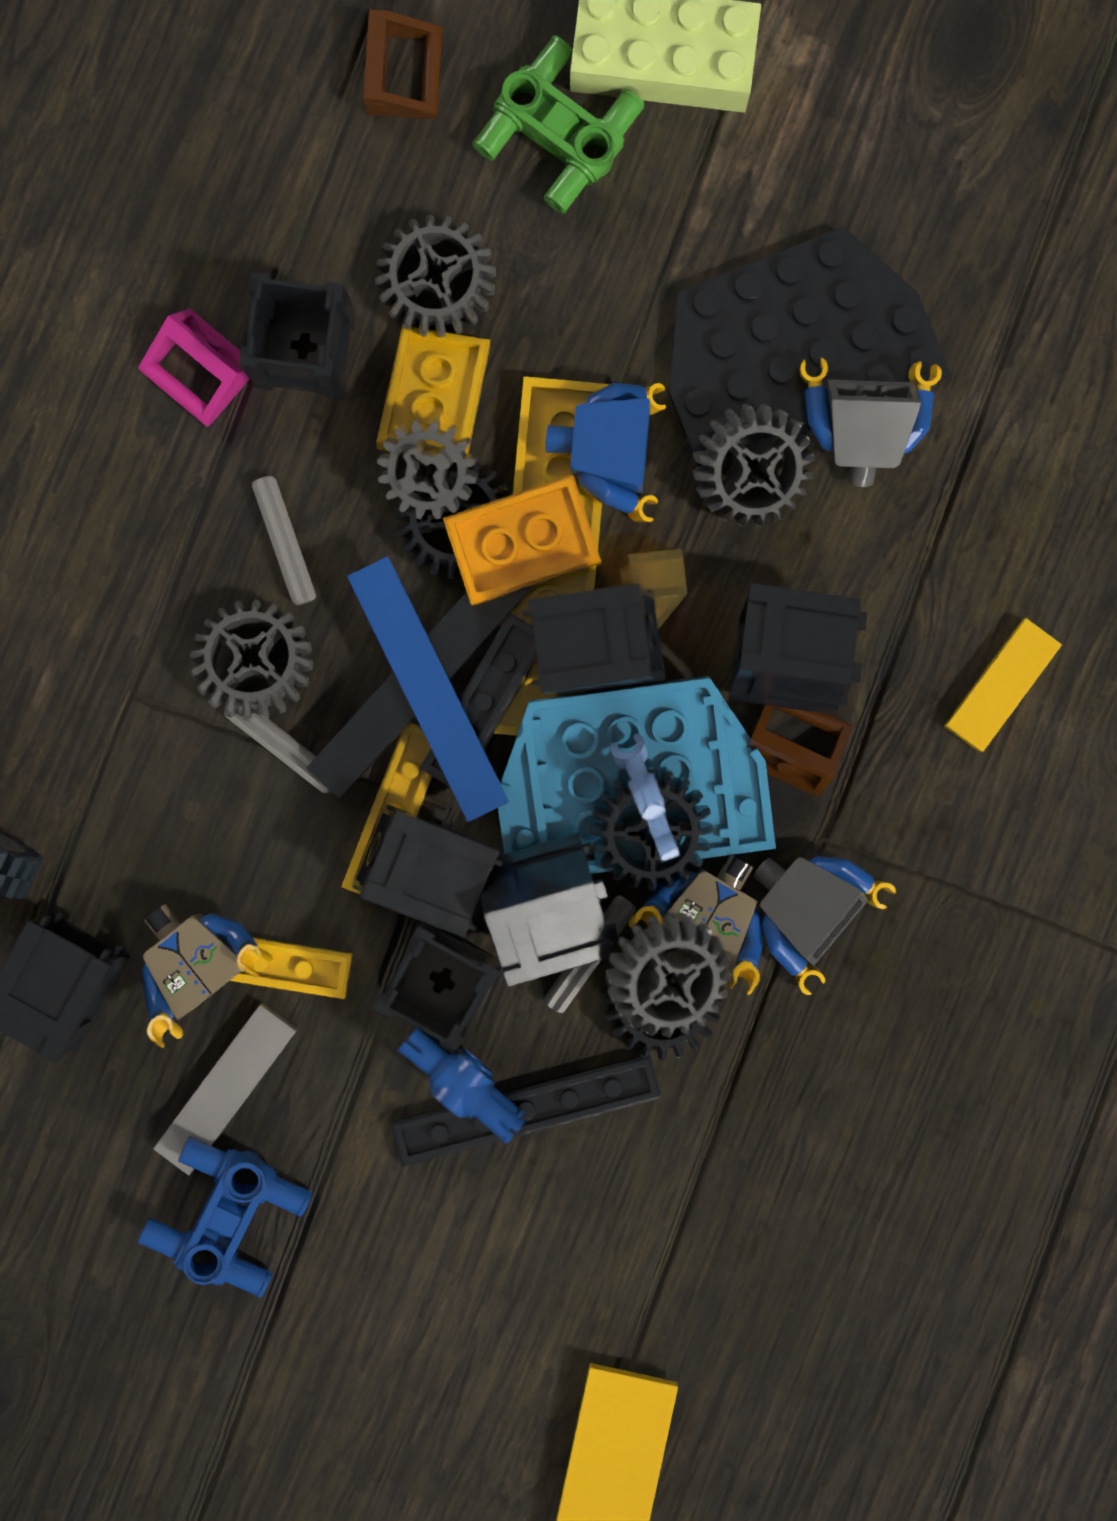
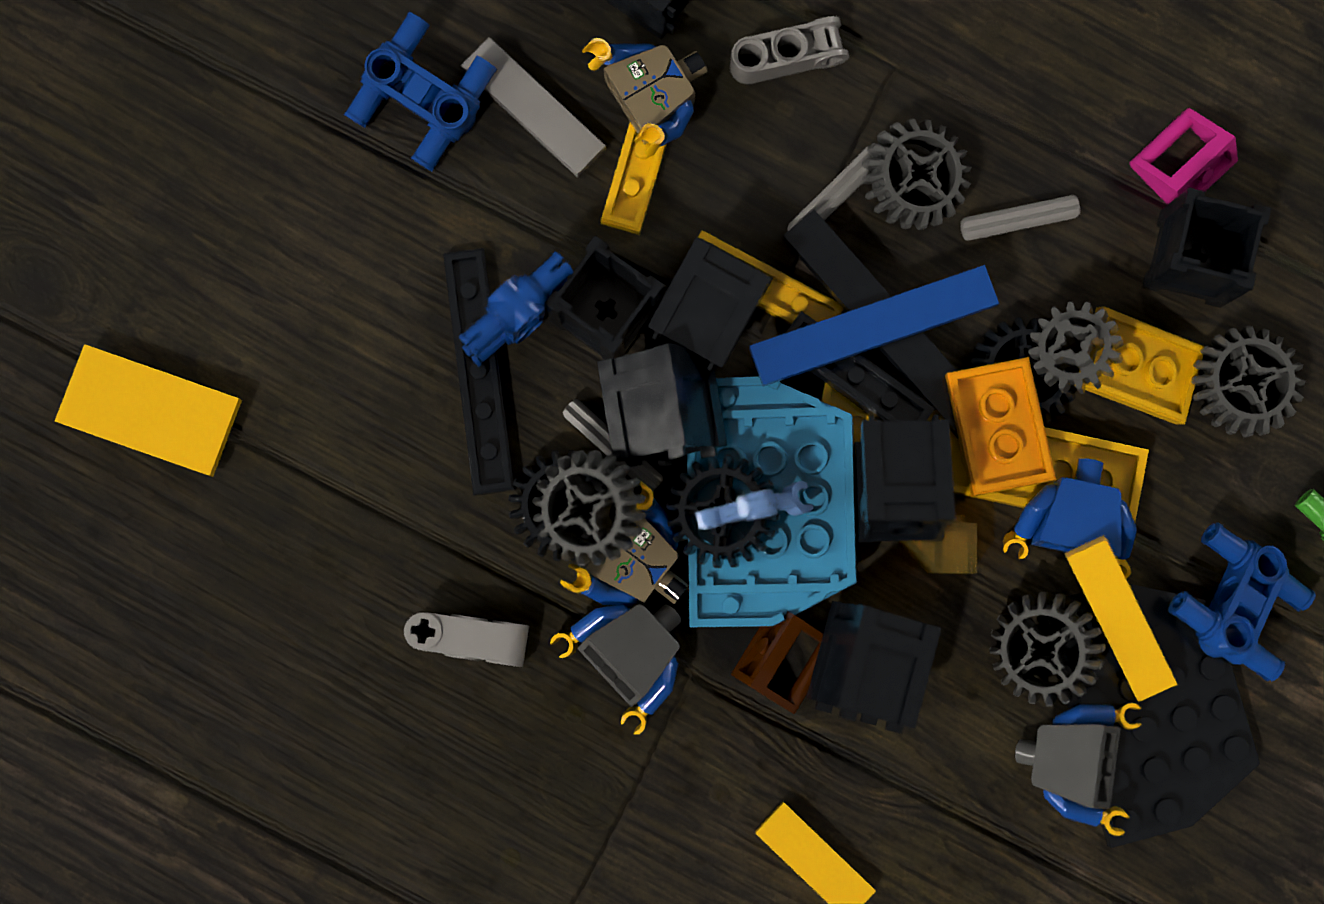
camera: 90 degrees right, 5 degrees down
none -> light grey piece [404,612,529,667]
none -> light grey piece [730,16,850,84]
none -> yellow tile [1065,535,1178,702]
none -> blue piece [1169,522,1316,682]

